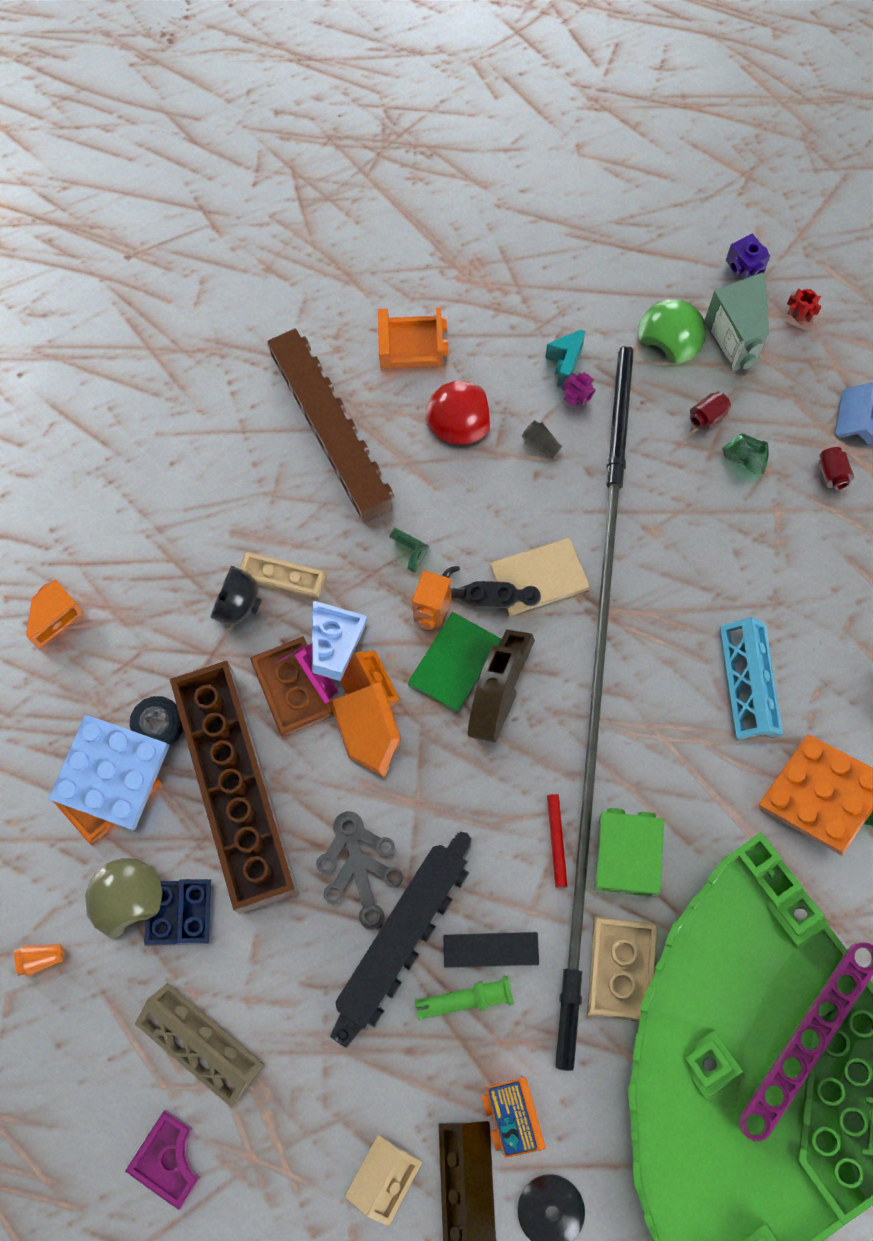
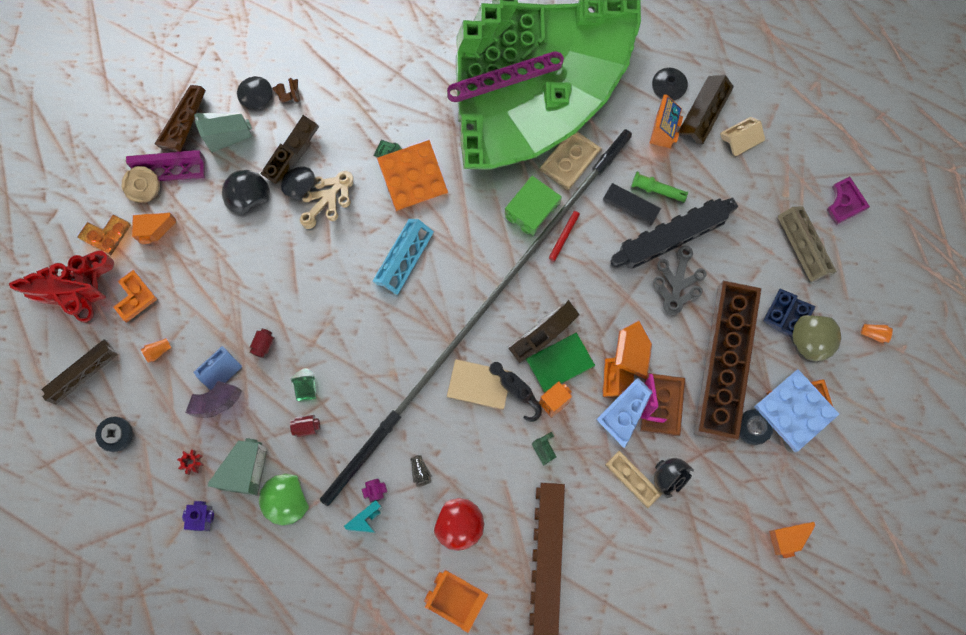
camera: 150 degrees left, 5 degrees up
none -> clear purple brick [185,381,242,418]

